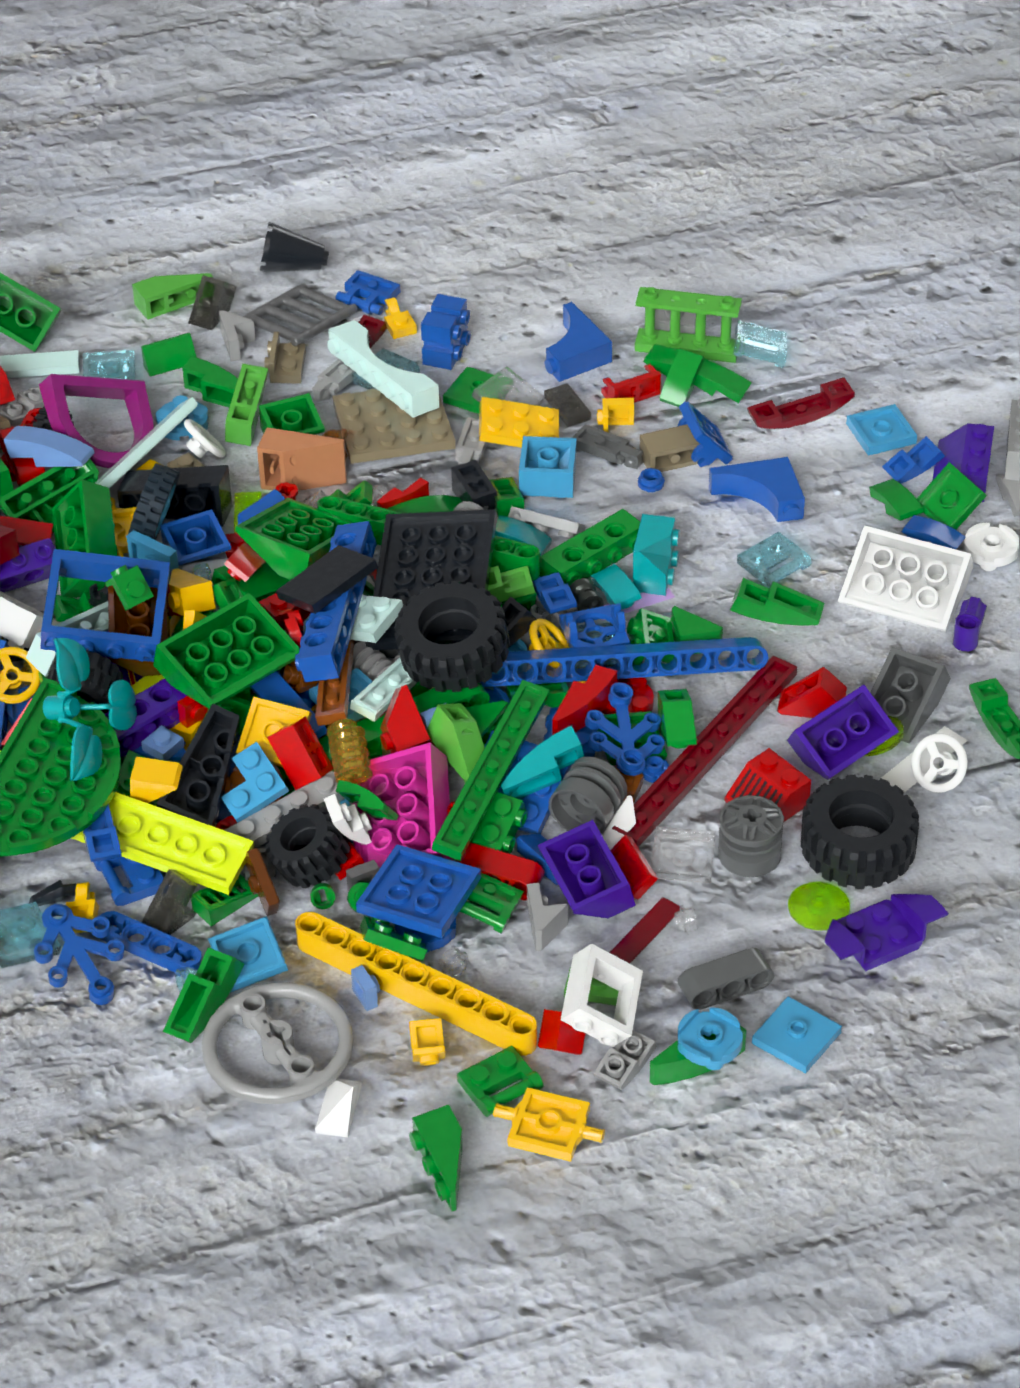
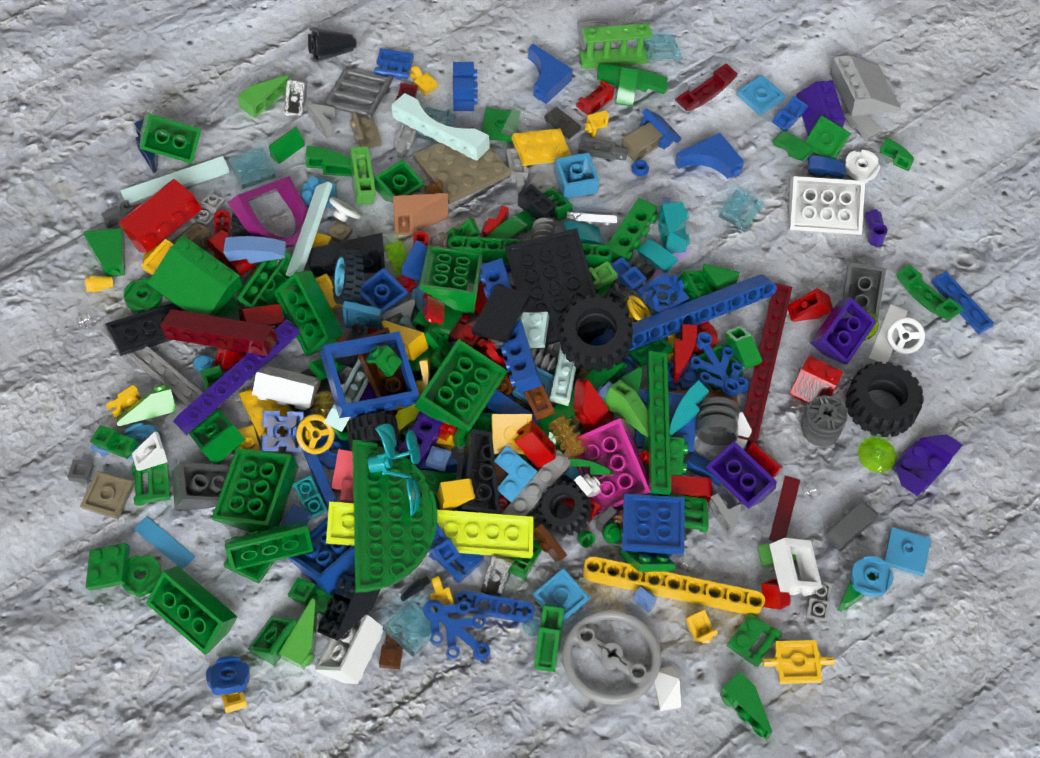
camera: 25 degrees left, 15 degrees up
green slope [730,578,825,626] -> none

